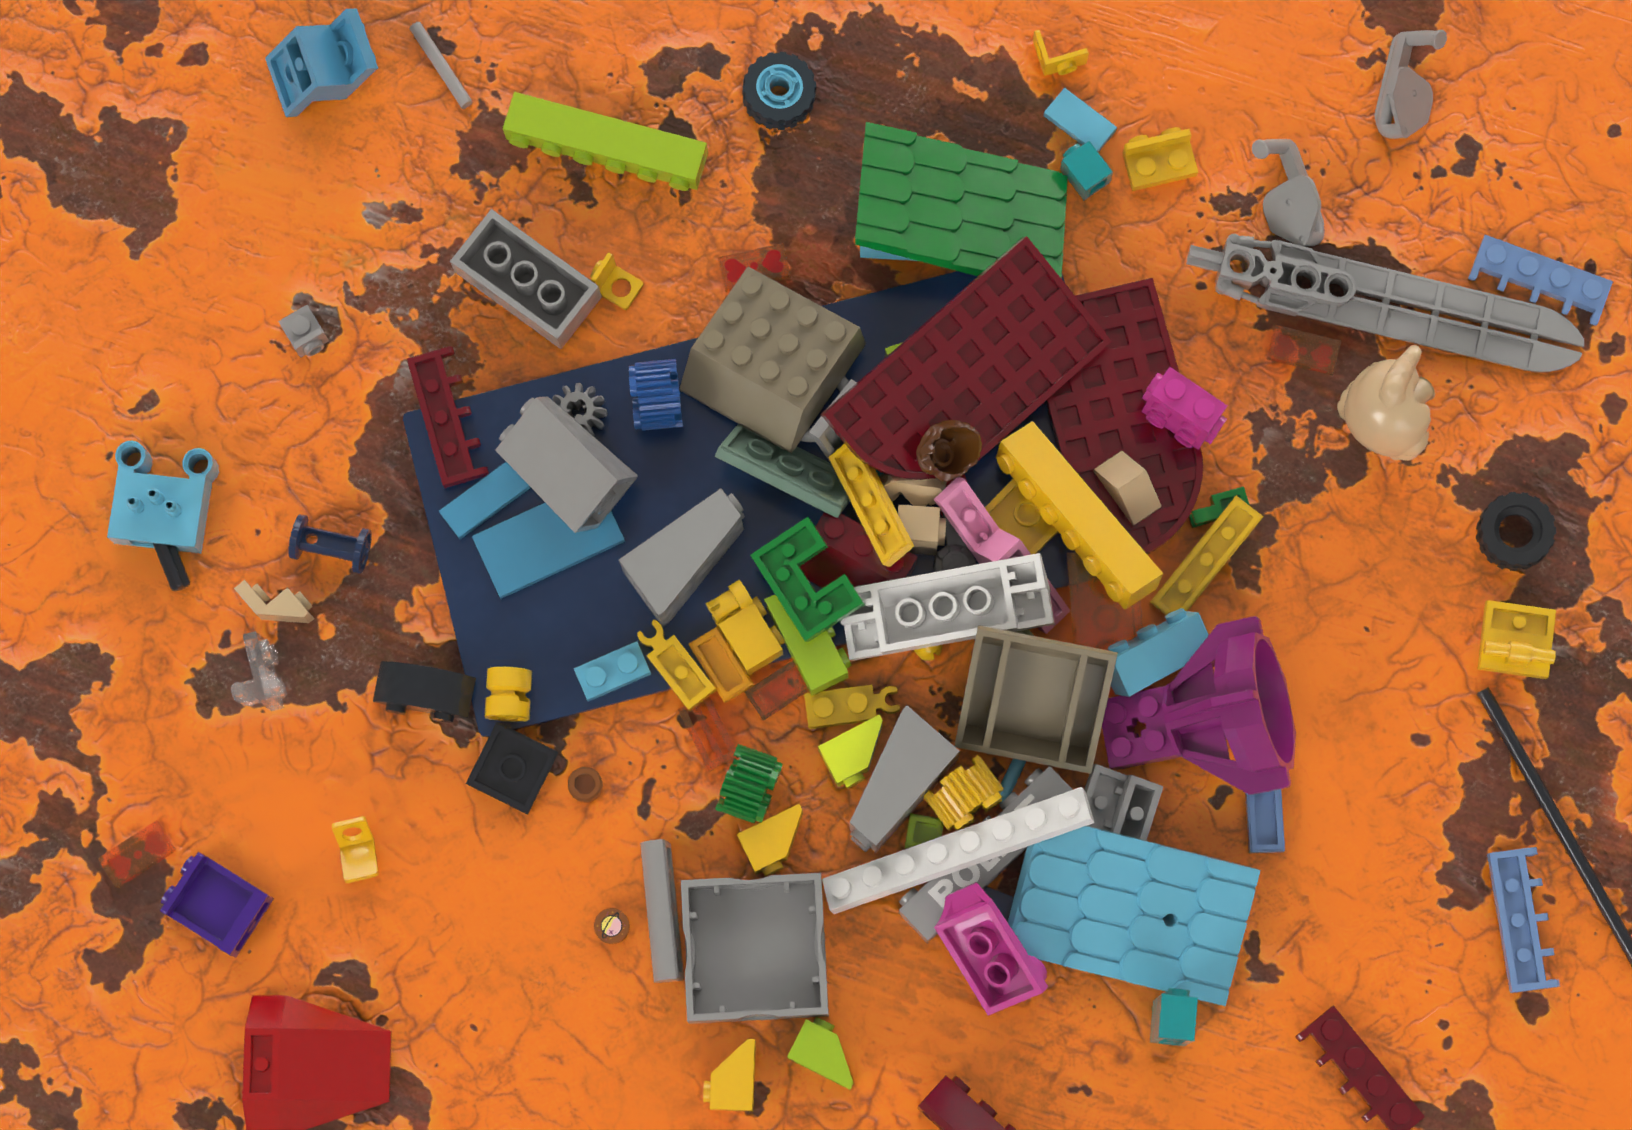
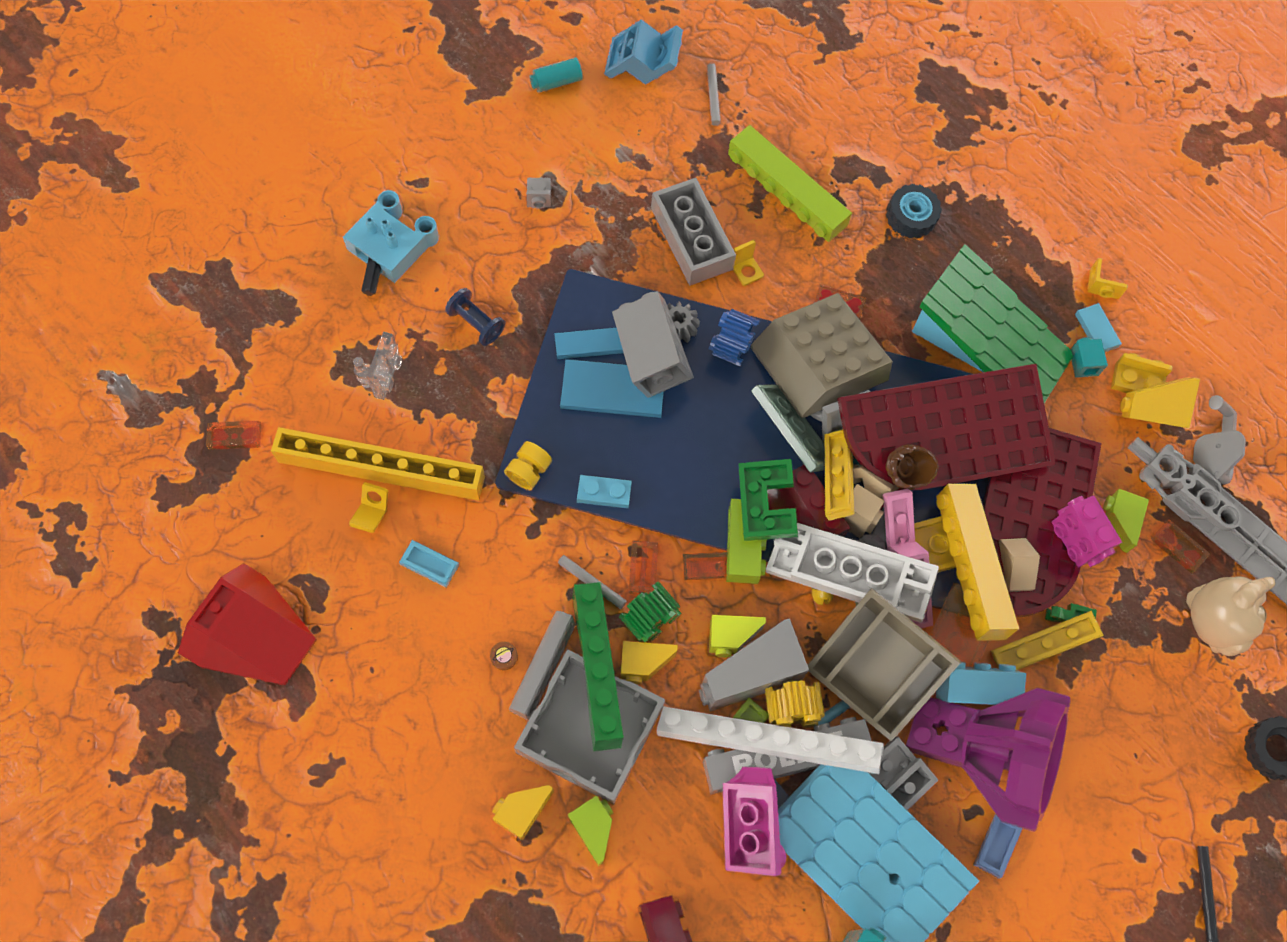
camera: 20 degrees right, 10 degrees down
dark purple panel [160,852,274,958] -> none
tan slope [234,580,315,623] -> none
black brick [373,661,476,723] -> none
dark red hinge [407,346,489,488] -> none
black tile [466,722,559,815] -> none
dark orange tile [568,767,603,803] -> none
light grey slope [619,489,745,627] -> none
yellow plate [637,620,717,711] -> none
light orange tile [688,626,754,704] -> none
yellow hinge [705,579,785,676] -> none
yellow plate [804,685,900,729] -> none
yellow plate [1477,600,1556,679] -> none
none -> yellow brick [271,427,485,501]
none -> medium azure tile [399,540,459,588]
none -> teal brick [529,57,583,93]
none -> light grey bar [558,555,627,609]
none -> green arch [572,582,624,752]
none -> lime slope [1103,489,1149,553]
none -> yellow slope [1120,377,1200,428]

